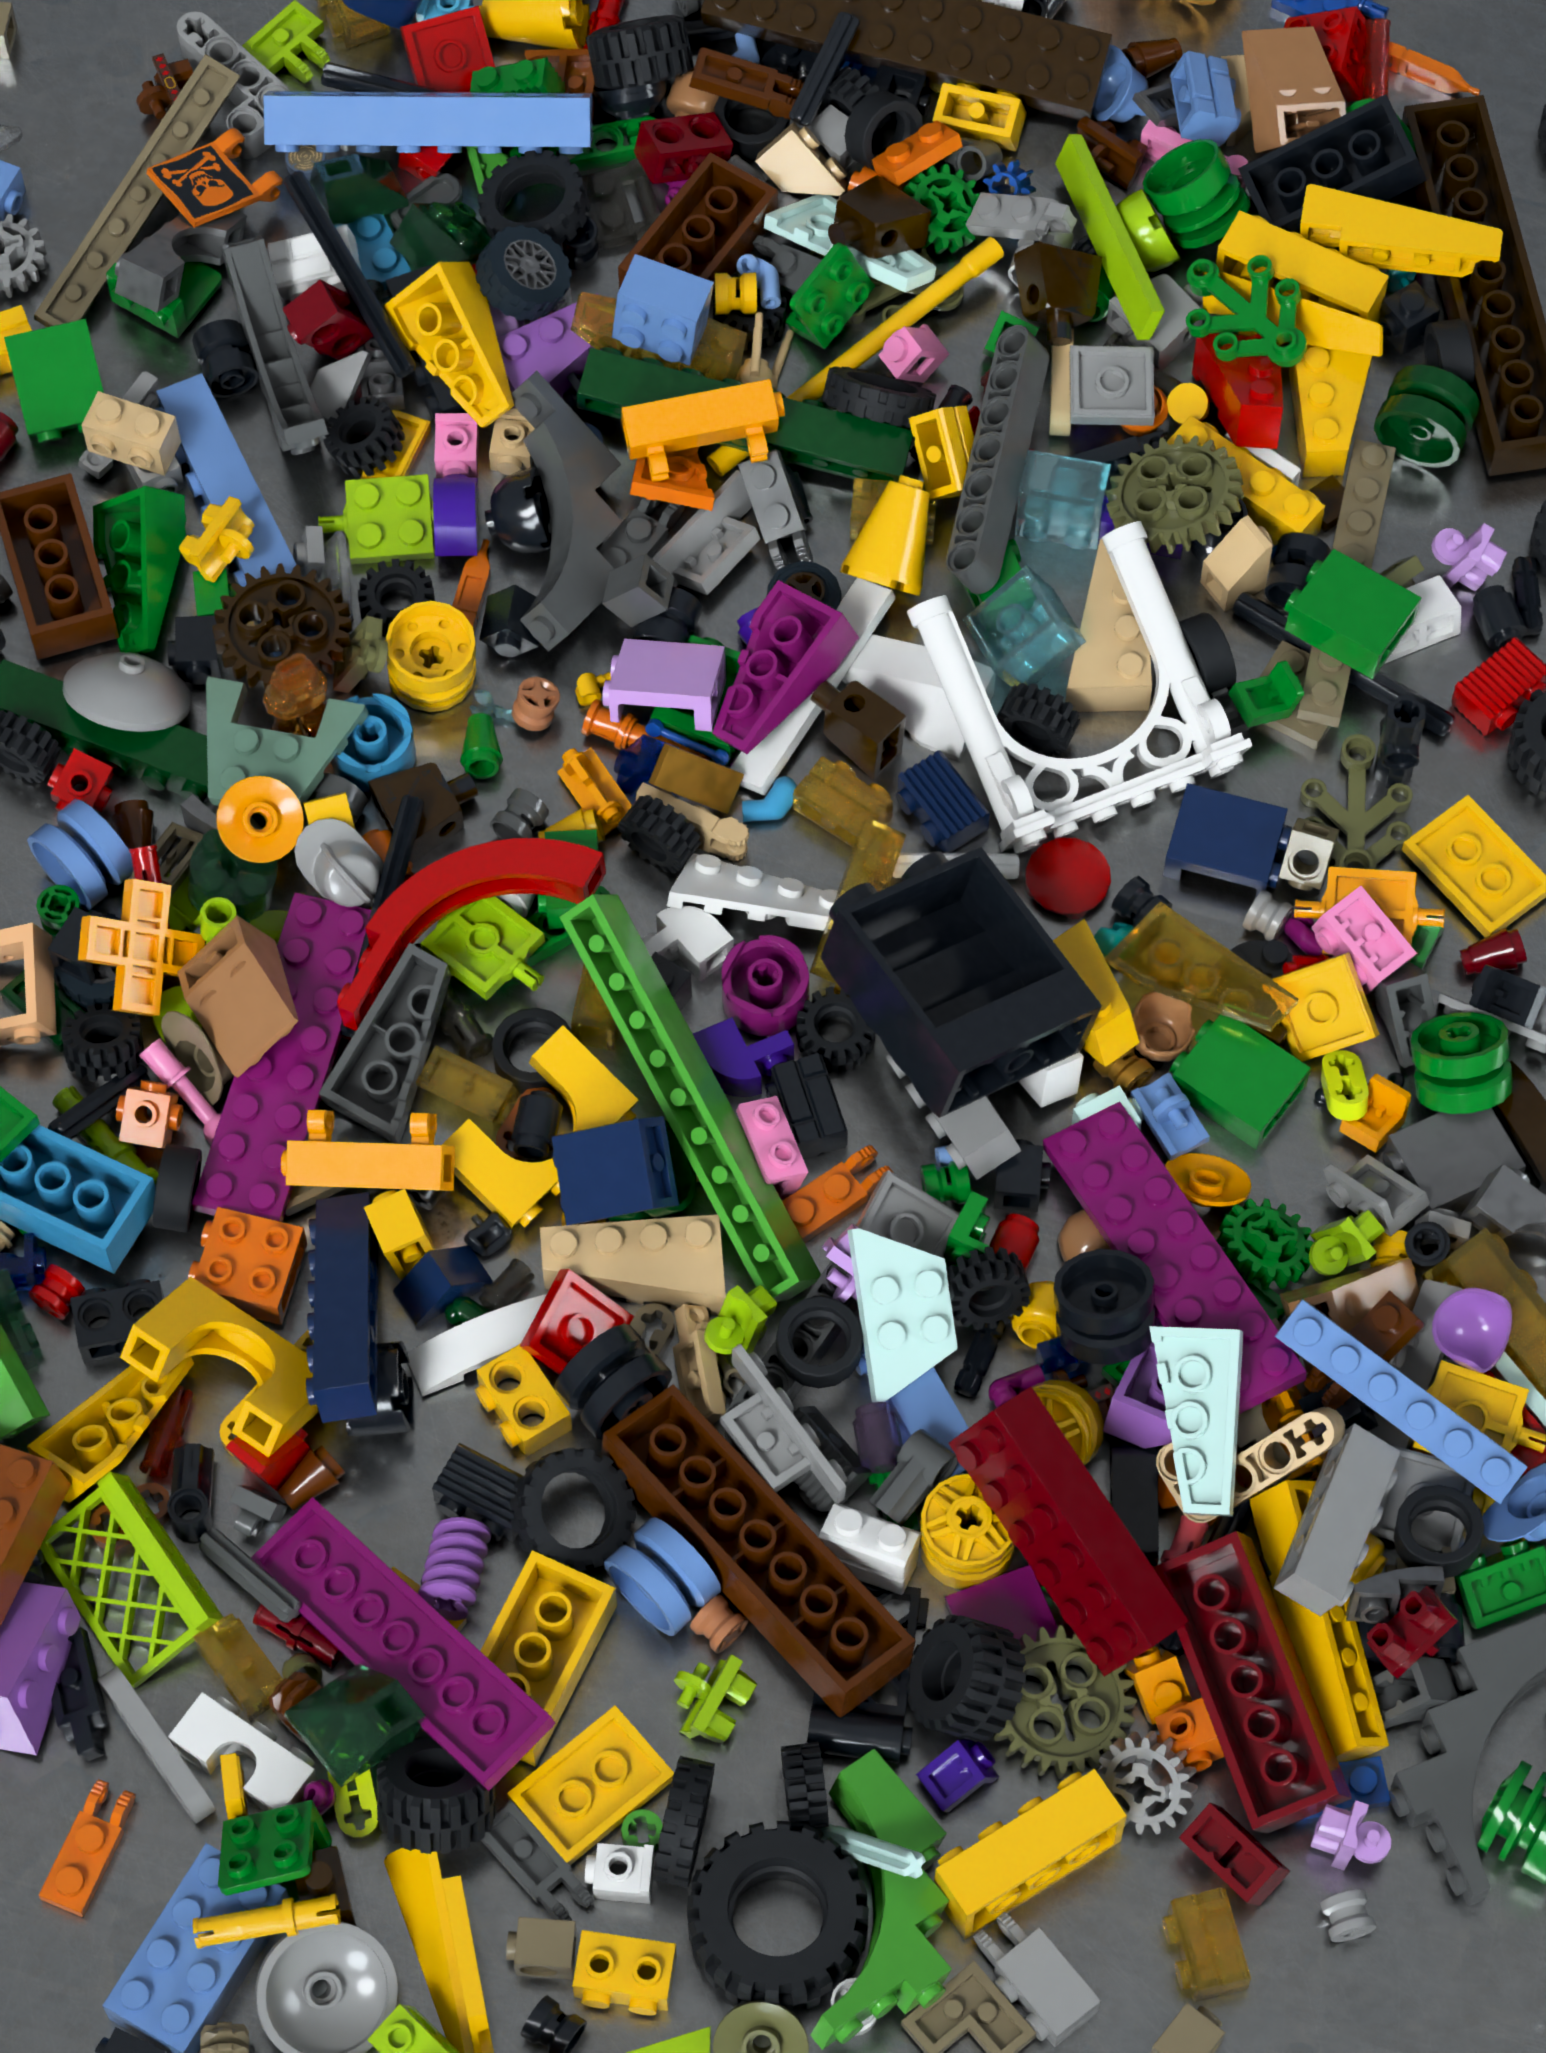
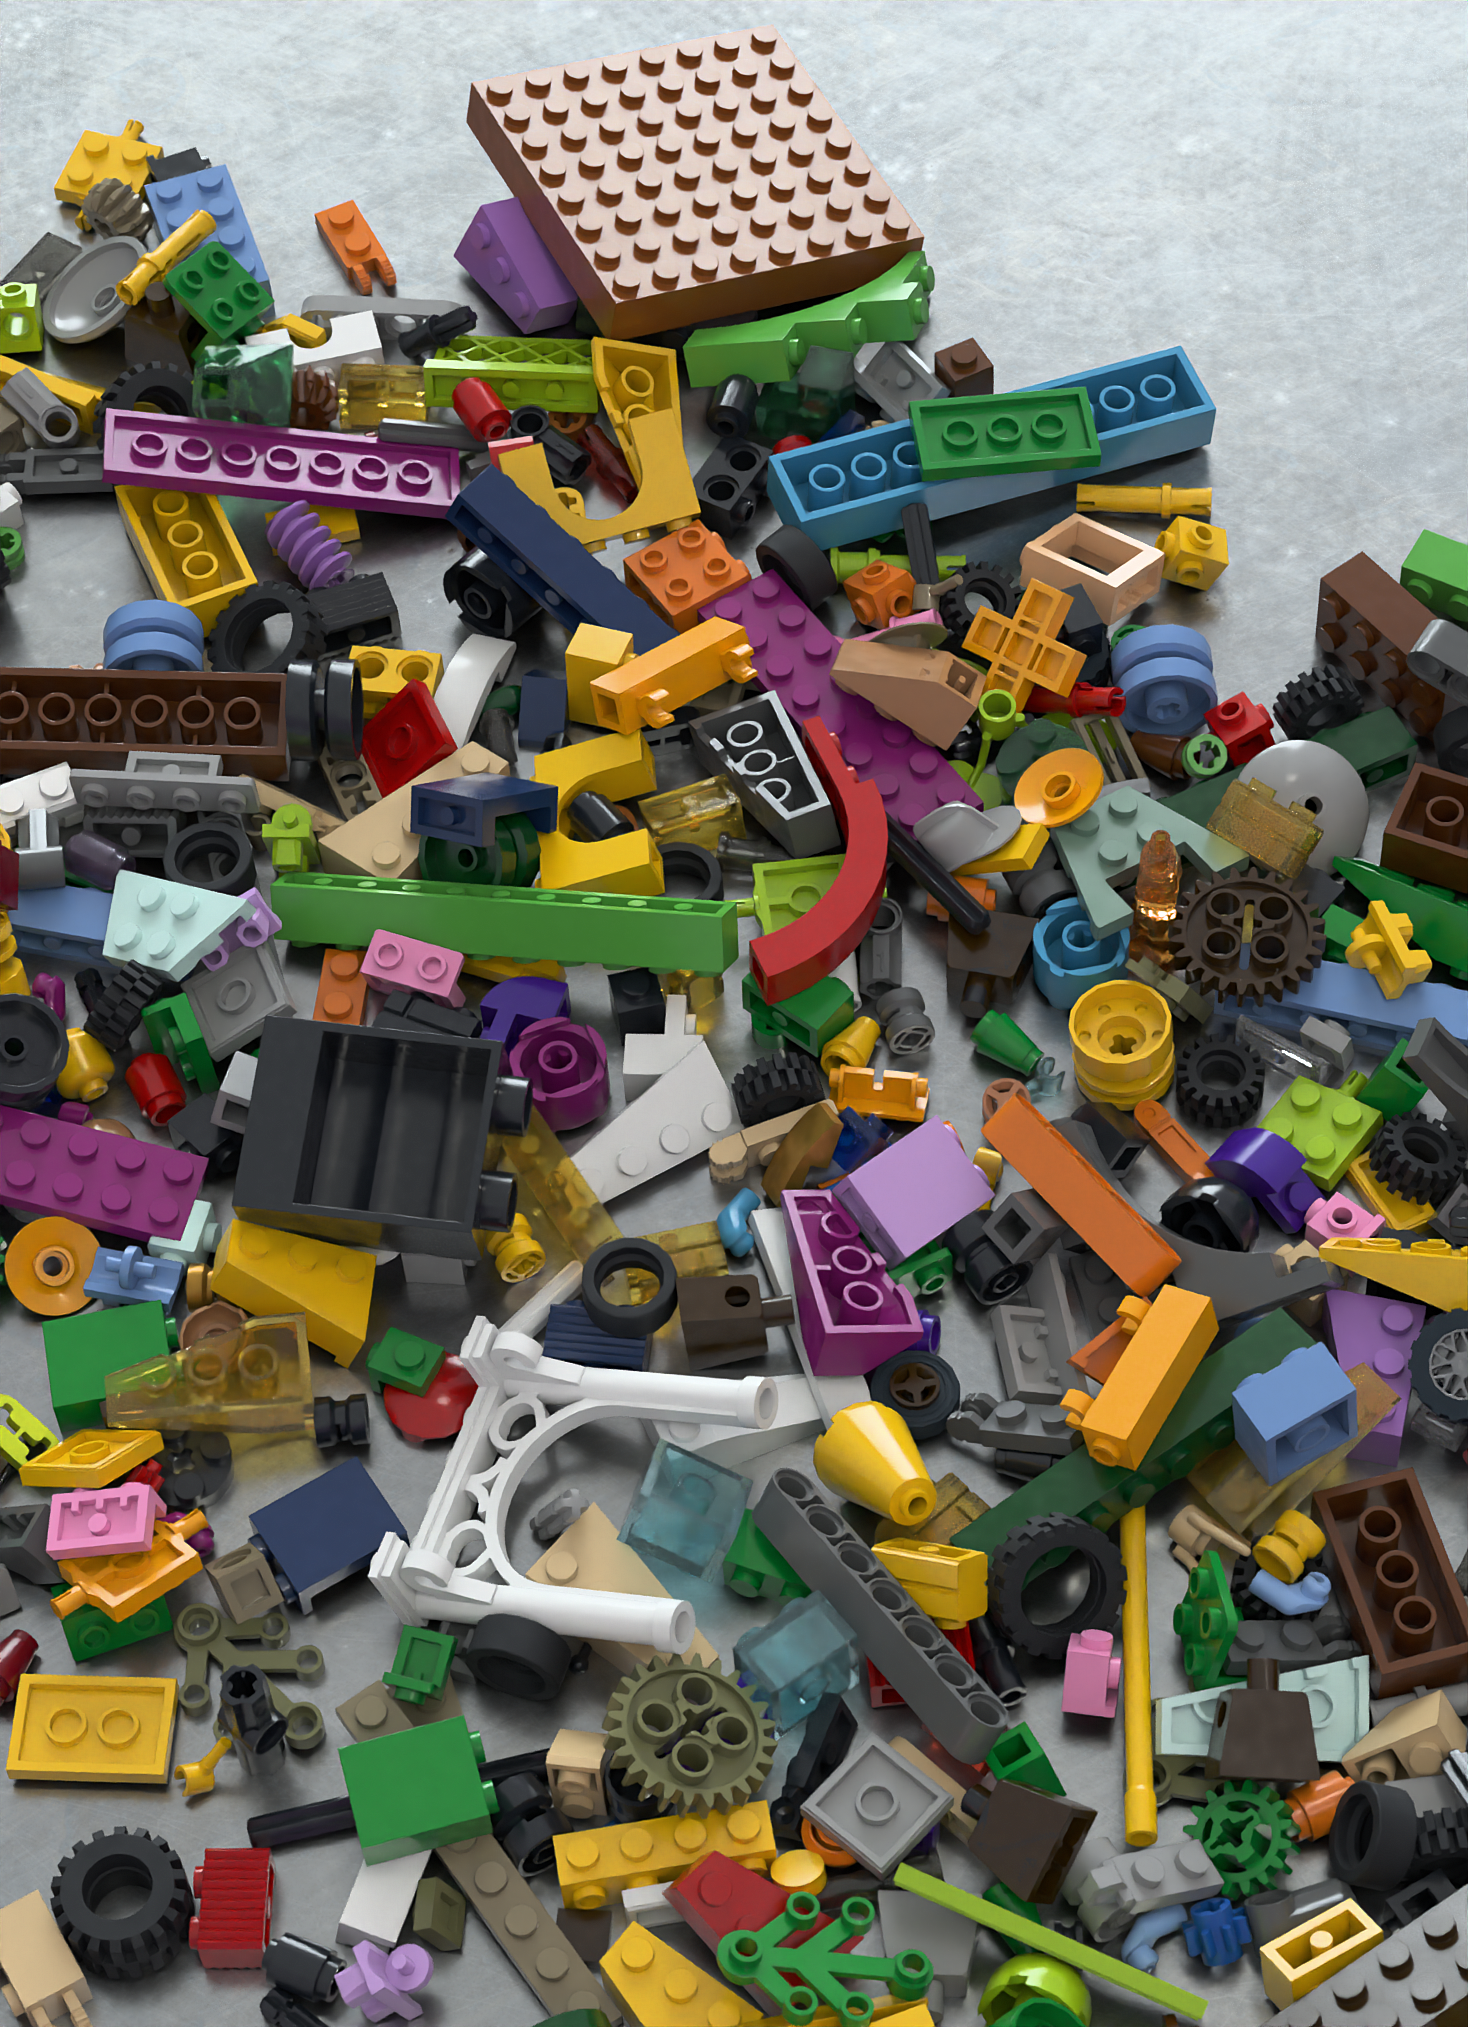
camera: 135 degrees right, 10 degrees down
black hinge [51,1627,107,1761] -> none
olive hinge [282,1653,323,1684] -> none
yellow plate [507,1705,674,1865] -> none
lime hips [674,1654,757,1744] -> none
orange plate [871,120,963,186] -> none
black tyre [997,683,1080,757] -> none
teal piece [1094,922,1136,959] -> none
light grey wheel [1243,890,1294,942] -> none
none -> light grey piece [0,367,80,449]
none -> yellow hand [174,1737,232,1797]
none -> green bracket [365,1327,446,1398]
none -> black axle [398,305,478,359]
none -> red brick [452,377,512,443]
none -> light grey axle [530,1488,589,1540]
none -> black tyre [581,1237,678,1338]
none -> black brick [706,374,759,438]
none -> dark tan hand [912,574,963,612]
none -> orange beam [981,1093,1182,1298]
none -> bright green bush [1181,734,1227,779]
none -> clear yellow brick [1206,777,1324,880]
none -> green brick [1356,1037,1429,1122]

